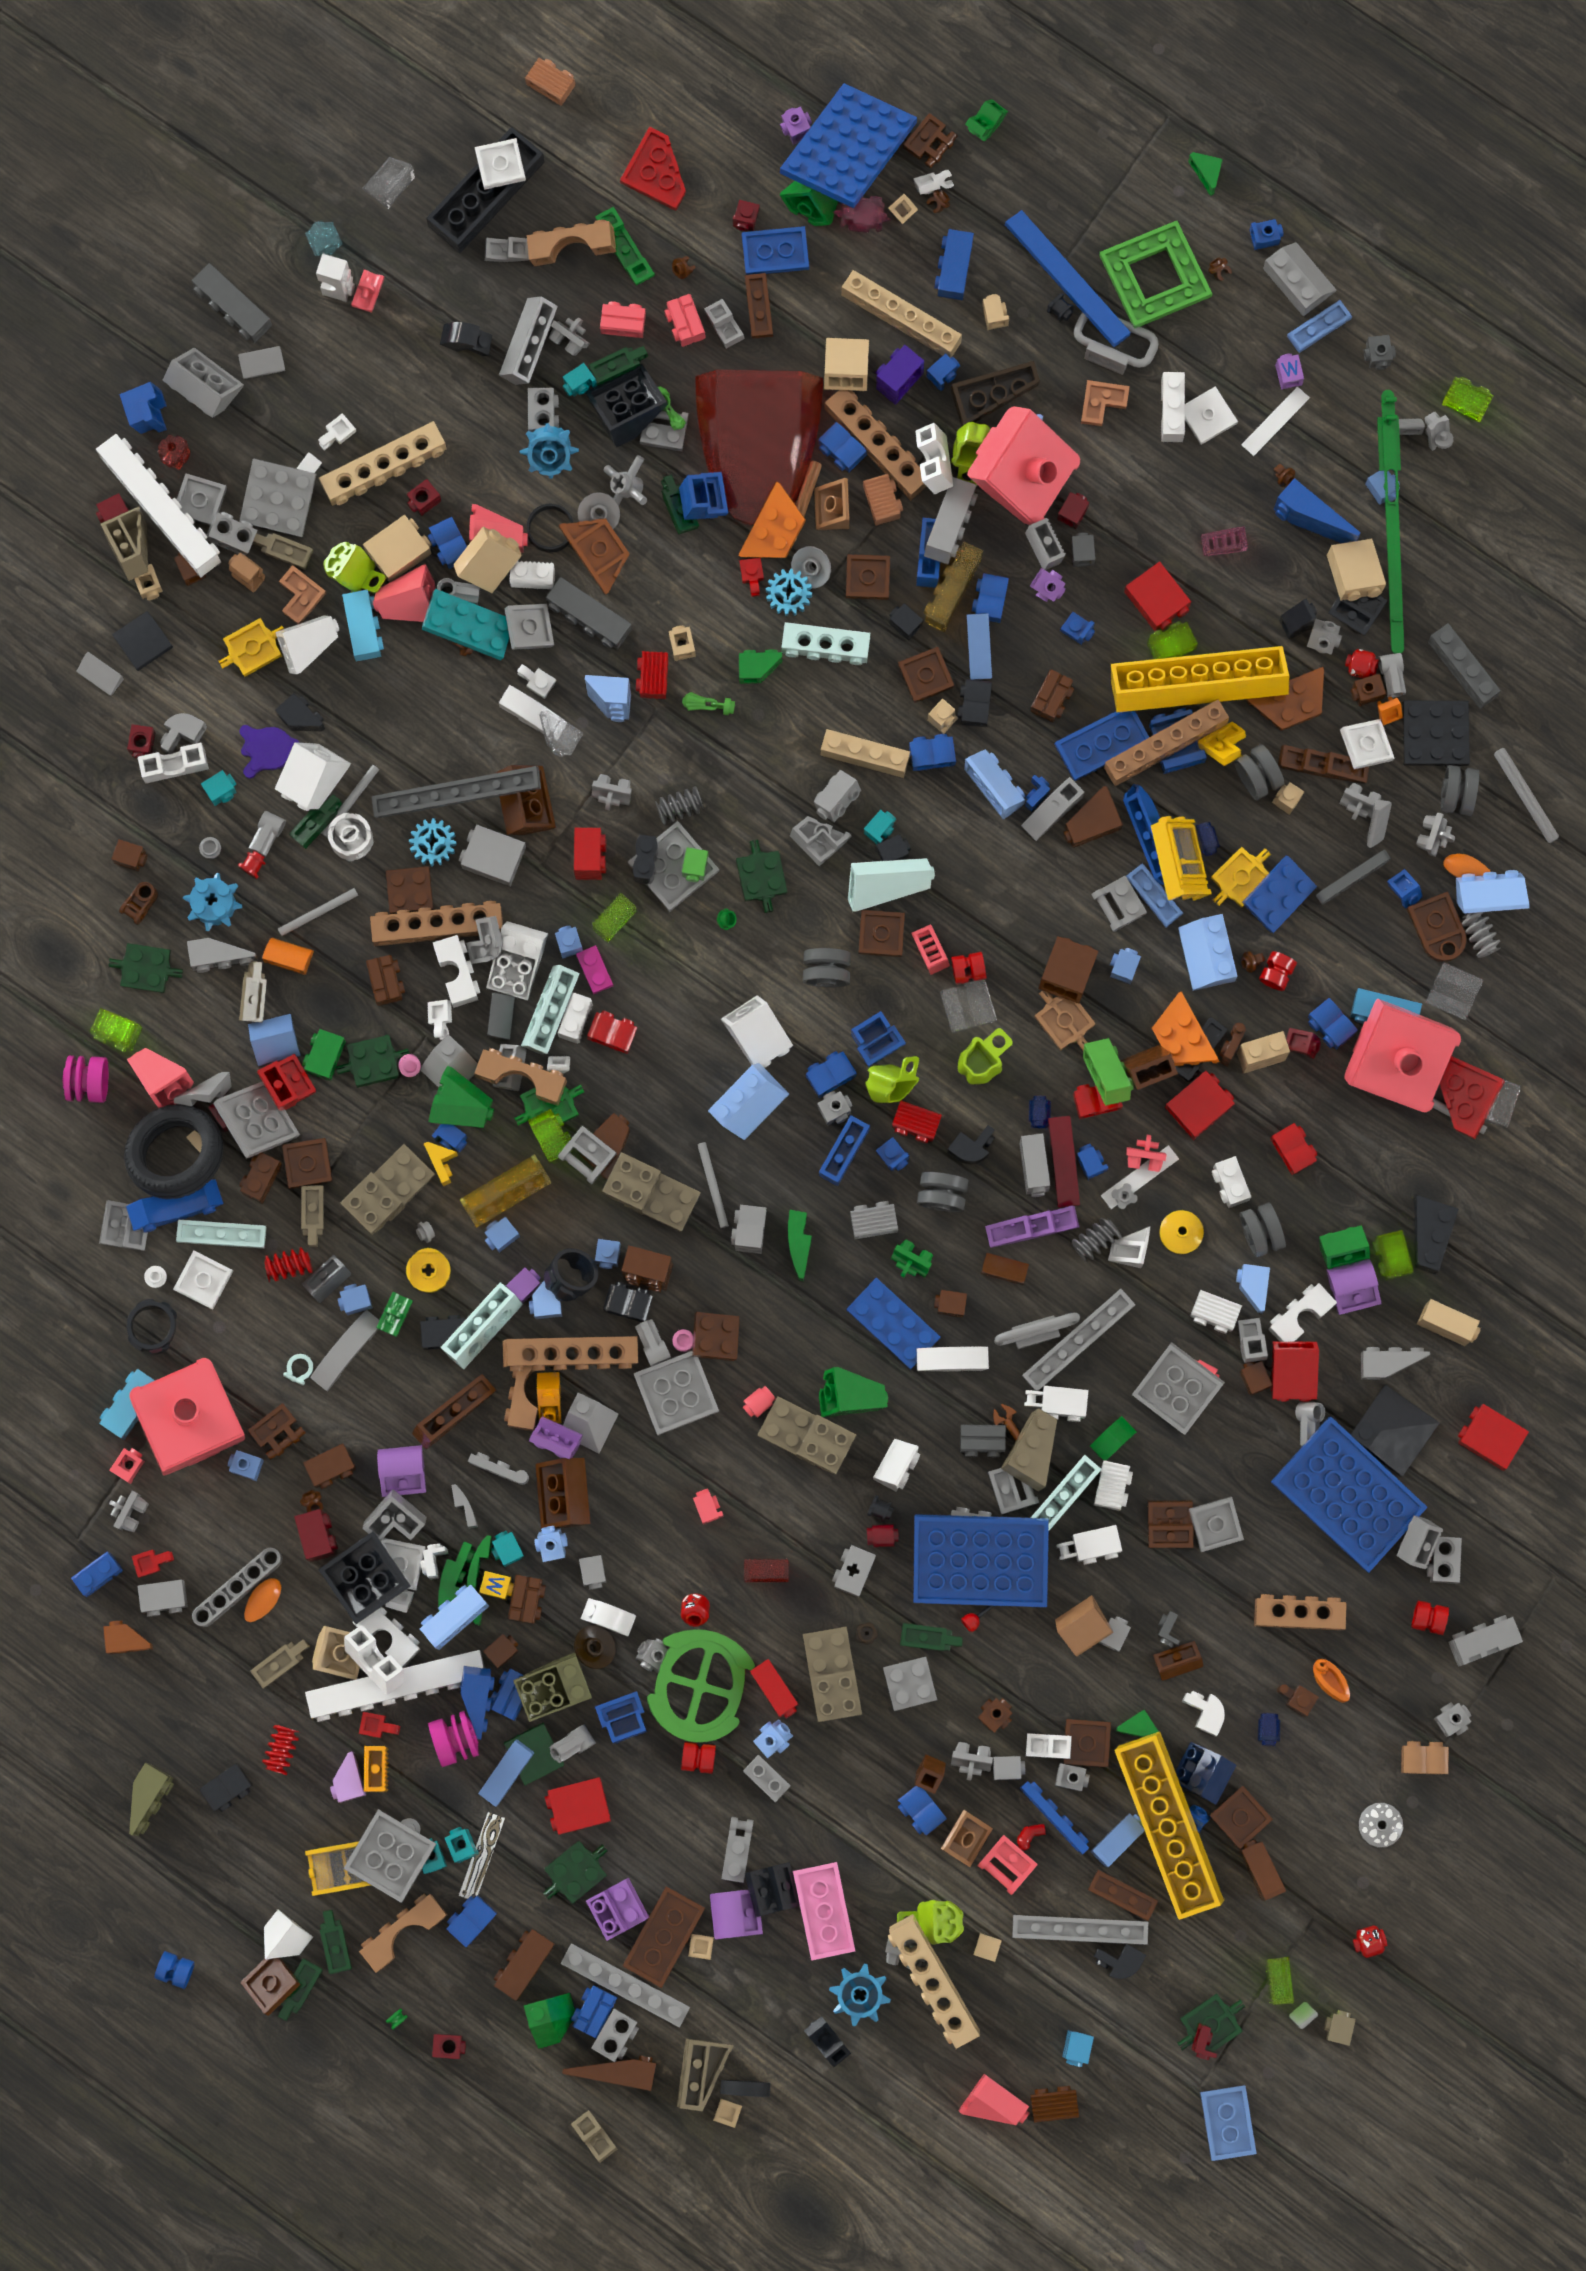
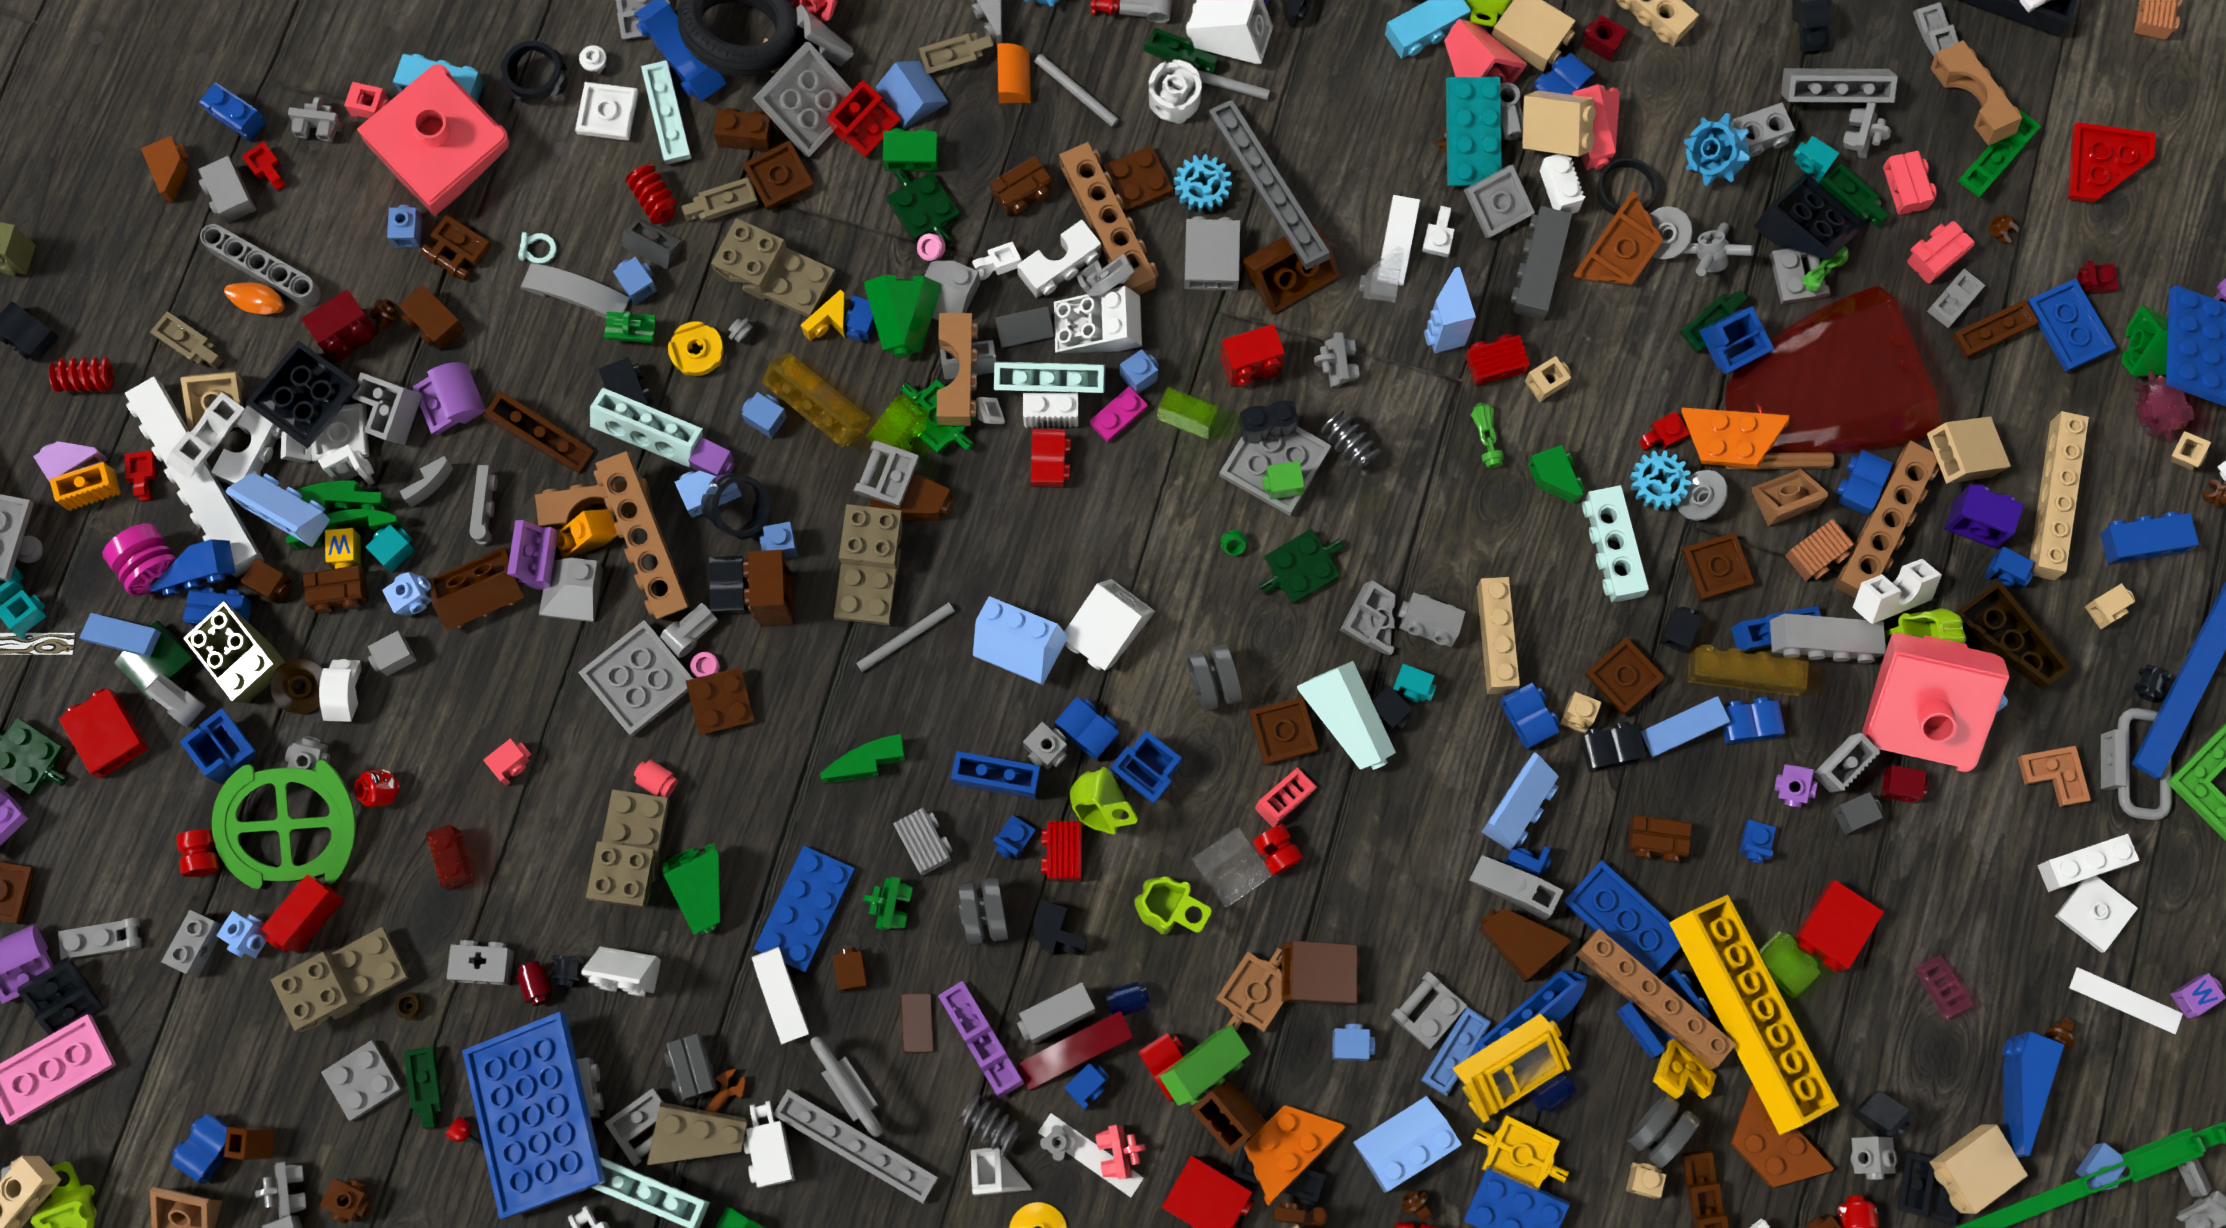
camera: 70 degrees right, 5 degrees down
light grey brick [731,1205,767,1254] -> none

